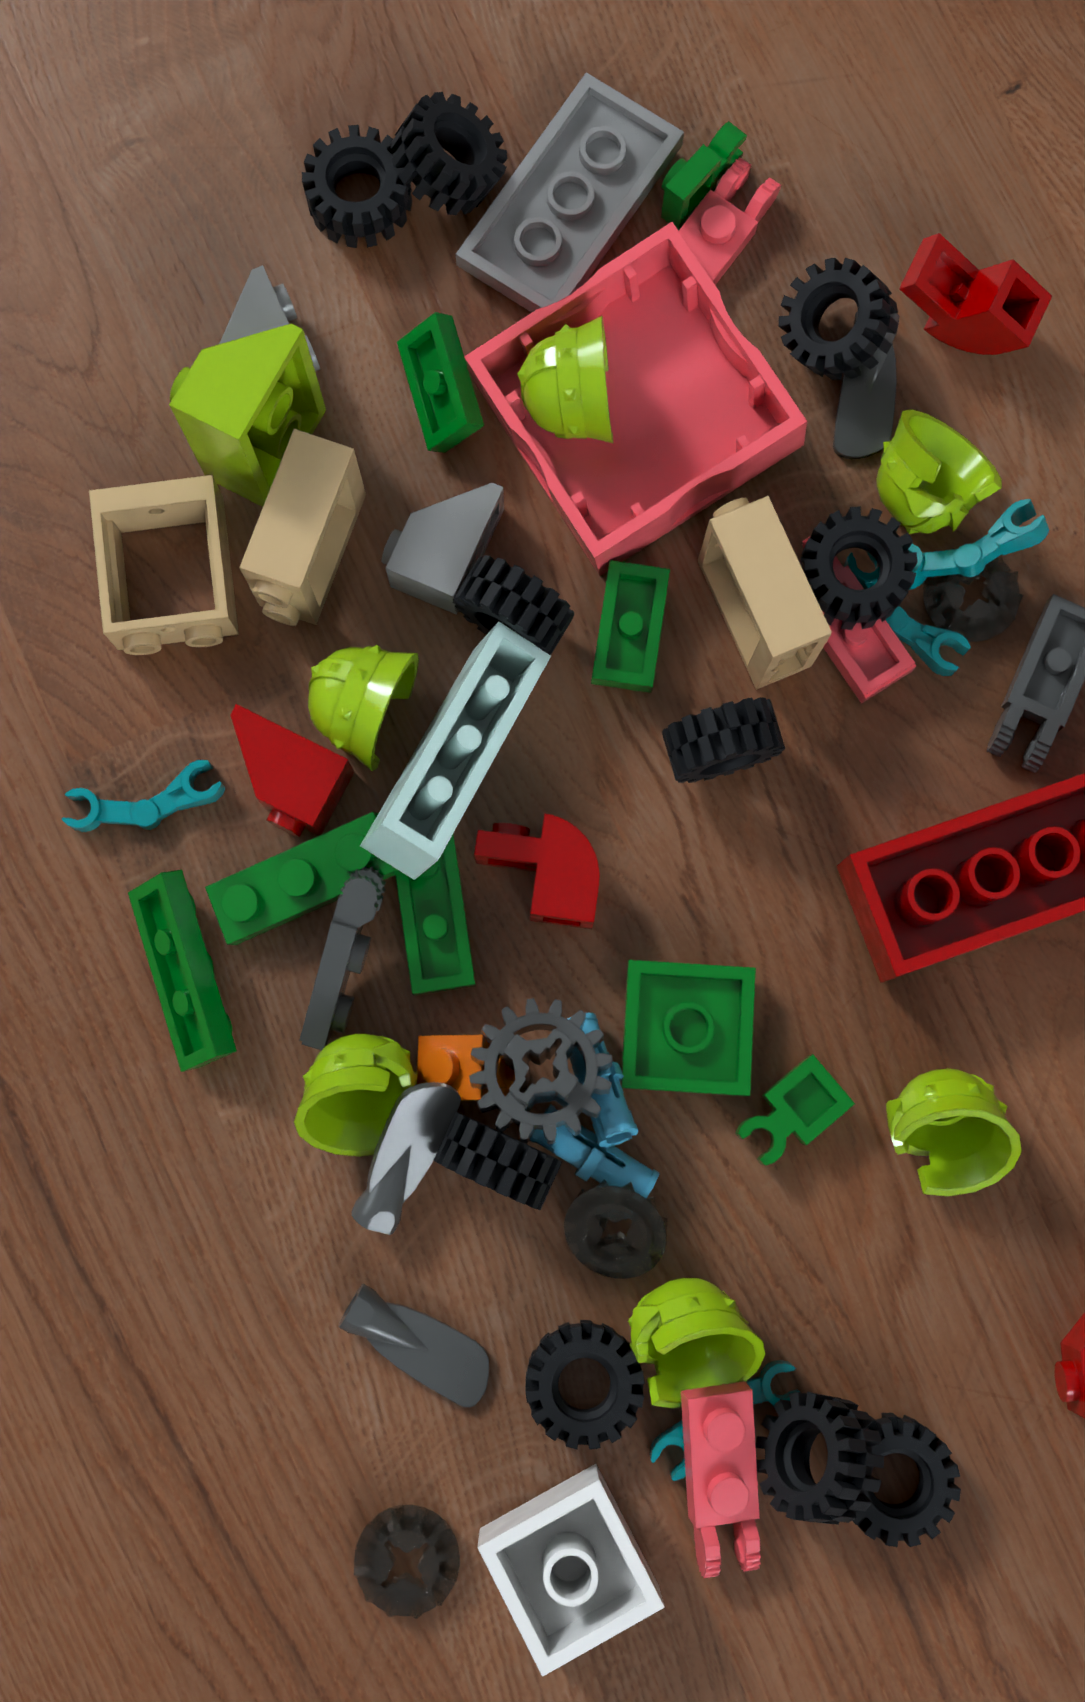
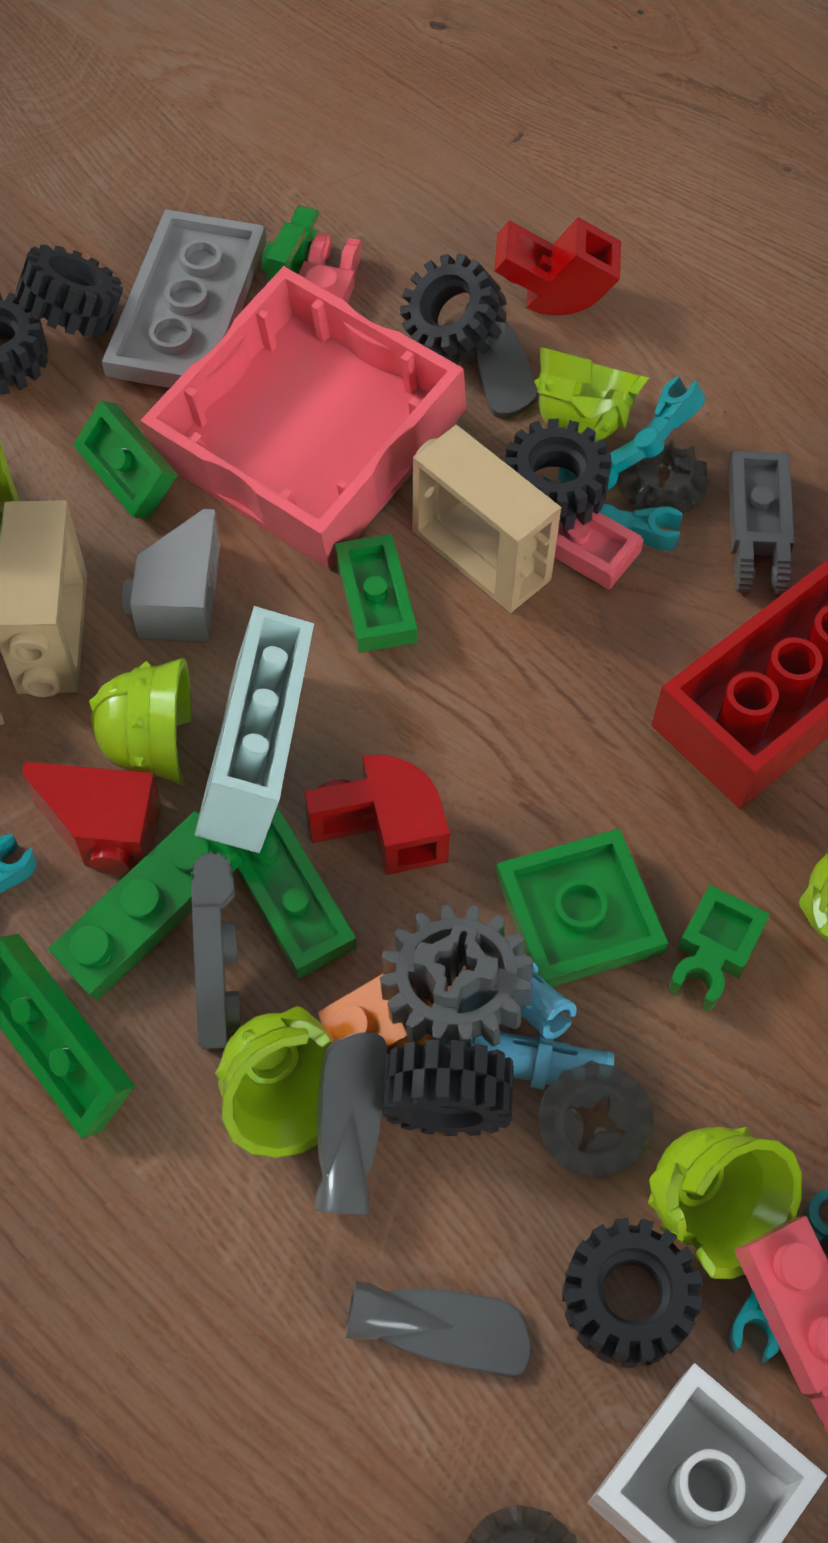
camera: 20 degrees left, 20 degrees down
black tyre [453,555,574,655] -> none
lime helmet [517,316,614,443] -> none
black tyre [662,697,785,783] -> none

